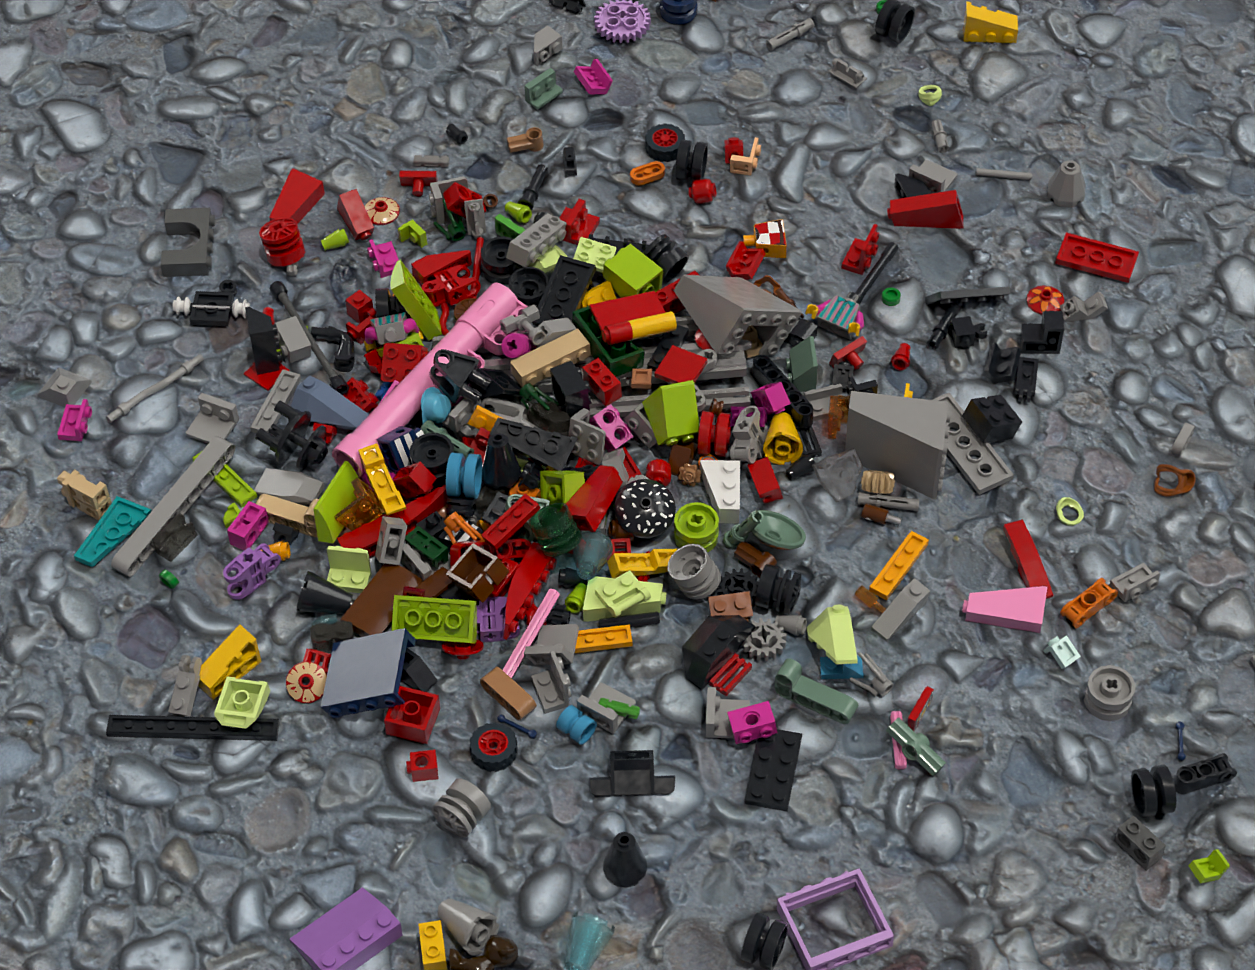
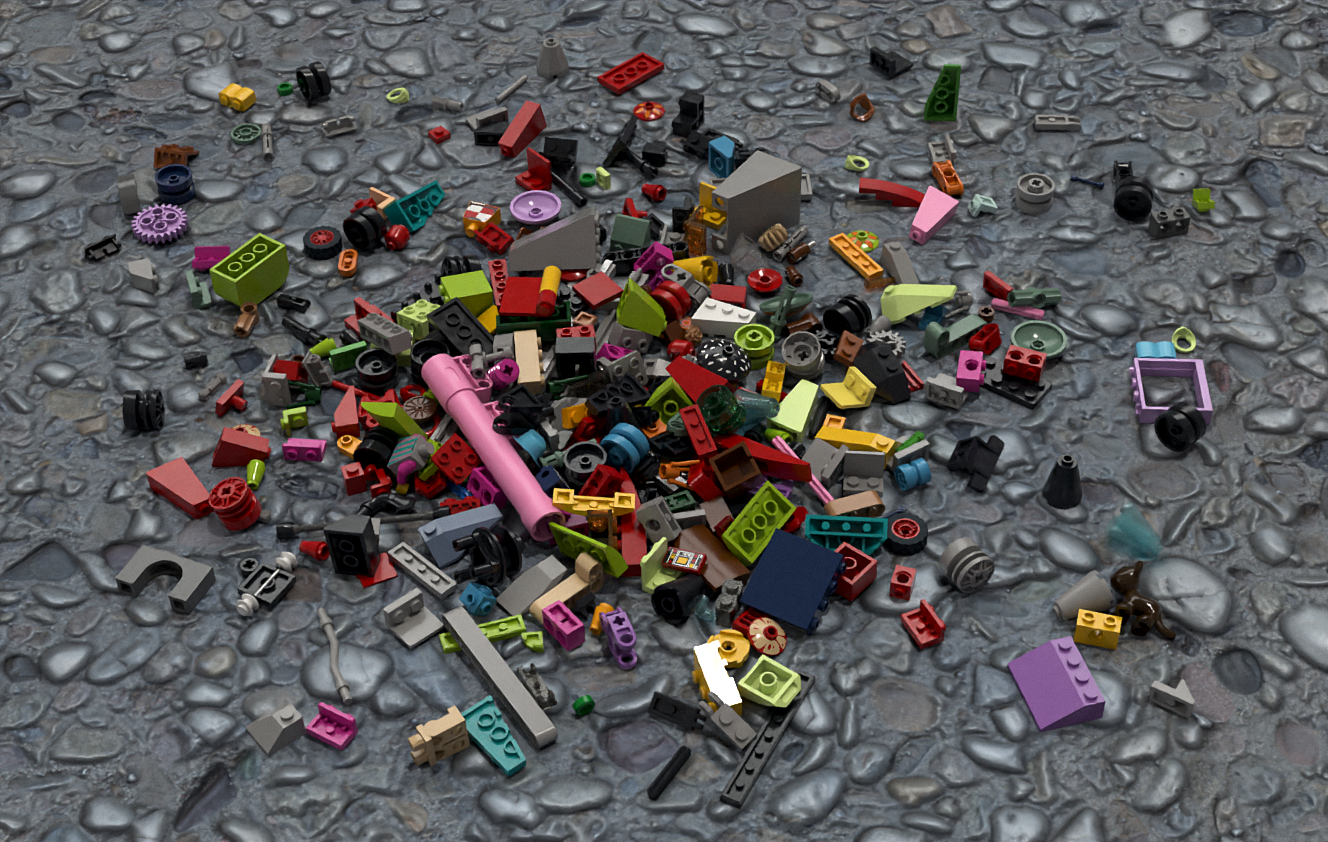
camera: 65 degrees left, 10 degrees down
yellowish green plate [595,570,651,618] -> none
torso [805,292,864,340] -> none
yellow wedge [963,1,1018,43] -> none
light grey slope [1060,291,1108,322] -> none
none -> black wheel [122,389,165,430]
none -> lime brick [209,233,289,307]
none -> sand green wheel [231,123,262,145]
none -> teal wedge [383,180,445,232]
none -> red plate [428,126,451,144]
none -> dark azure brick [459,582,497,616]
none -> lavender dish [510,190,561,225]
none -> black bracket [538,137,578,163]
none -> yellowish green tile [596,167,611,190]
none -> black hinge [647,691,707,731]
none -> black axle [647,745,691,799]
none -> tile [661,547,707,575]
none -> yellow plate [707,629,750,668]
none -> dark azure slope [708,135,735,178]
none -> red dish [747,268,783,292]
none -> reddish brown pin [785,266,803,286]
none -> teal wedge [805,514,888,556]
none -> yellow wedge [814,426,901,469]
none -> light yellow bracket [819,366,877,409]
none -> lime dish [847,230,879,253]
none -> red bracket [900,599,946,649]
none -> bright green wedge [924,64,961,121]
none -> red piece [968,323,1002,355]
none -> reddish brown bush [978,306,995,323]
none -> red brick [1003,345,1047,382]
none -> sand green dish [1010,320,1067,360]
none -> medium azure brick [1135,341,1176,359]
none -> yellowish green piece [1171,326,1196,353]

